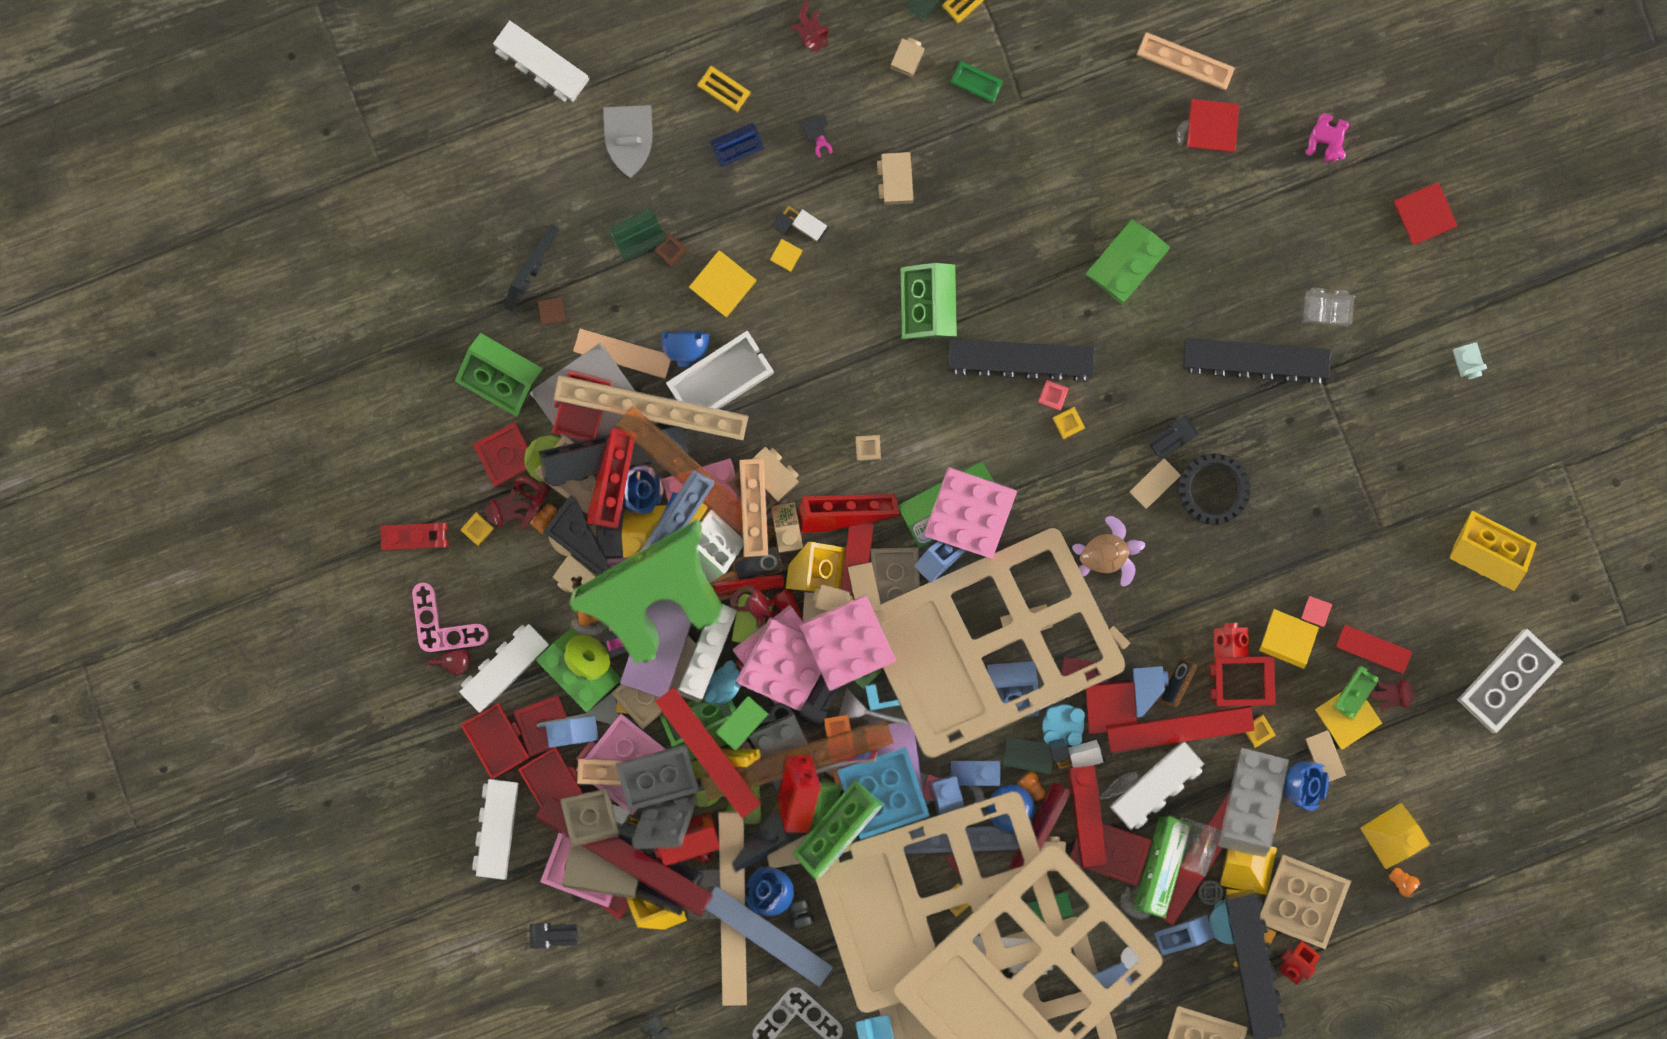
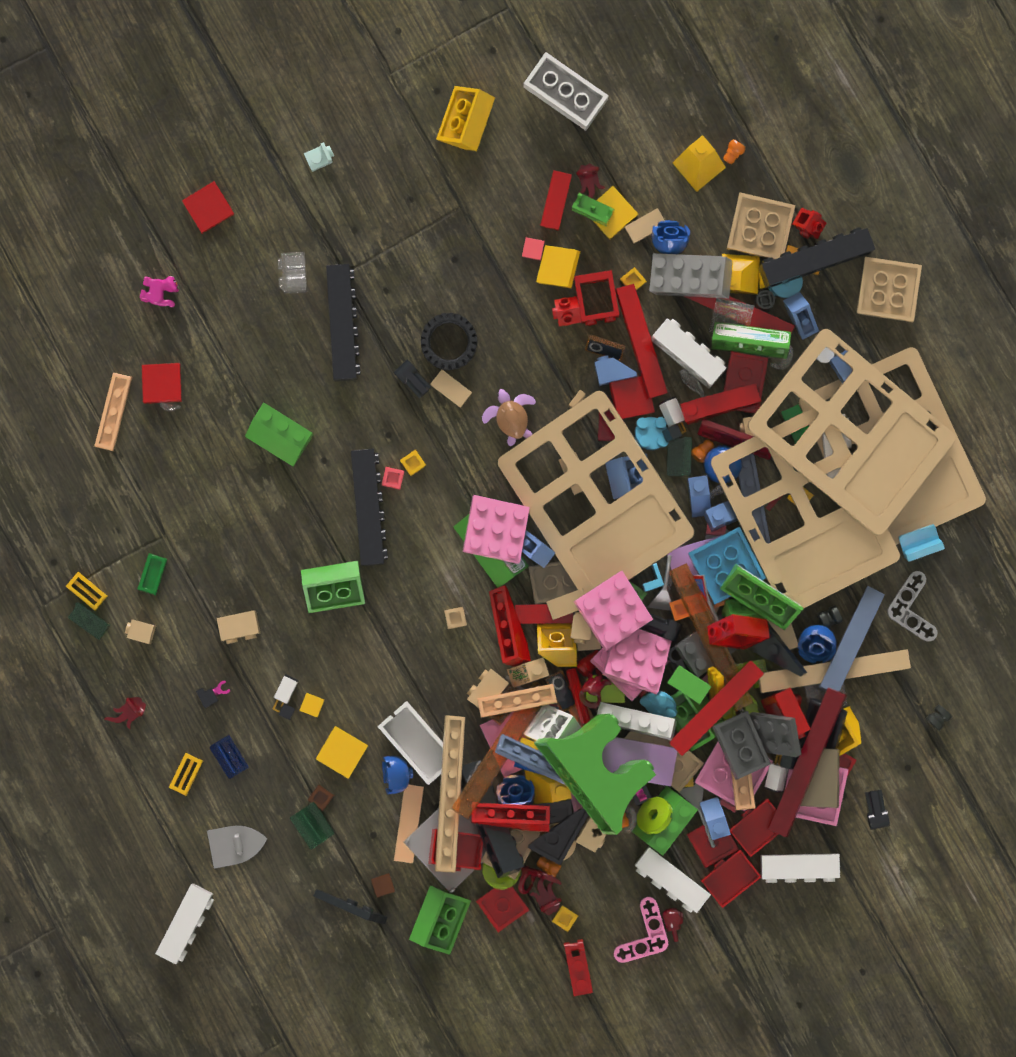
camera: 100 degrees left, 0 degrees up
dark tan tile [560,789,619,847] -> none

